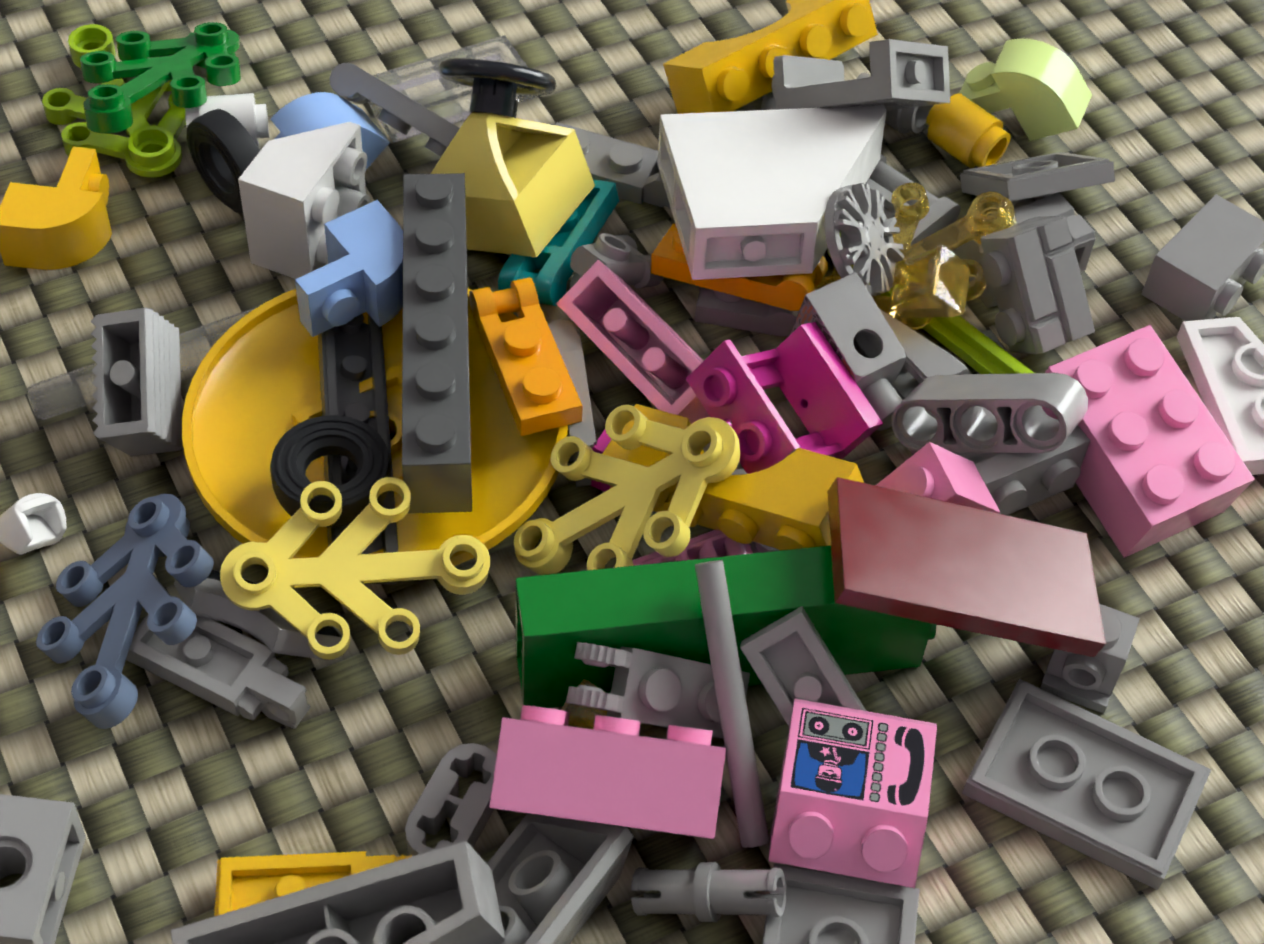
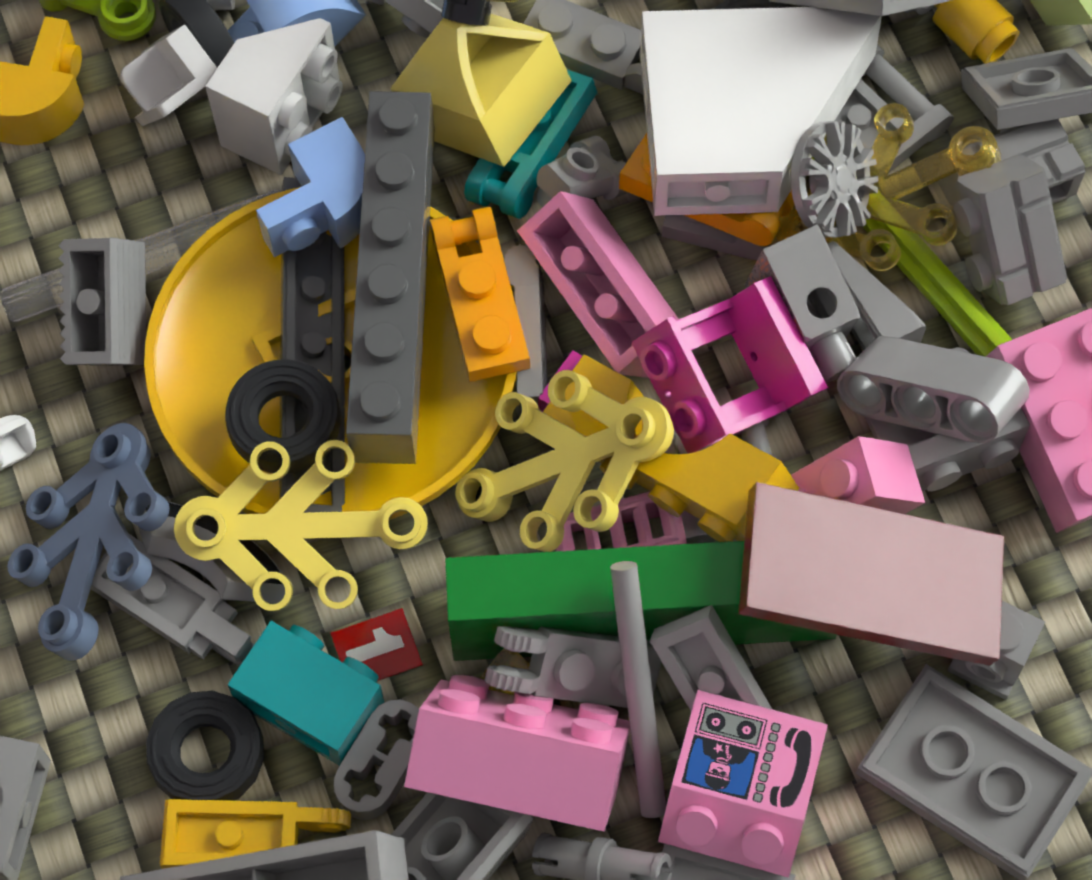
camera: 10 degrees right, 15 degrees up
clear yellow slope [889,245,970,318] -> none
none -> white panel [120,24,217,126]
none -> black tyre [146,691,264,801]
none -> teal brick [227,621,385,766]
none -> red sticker [330,608,423,681]

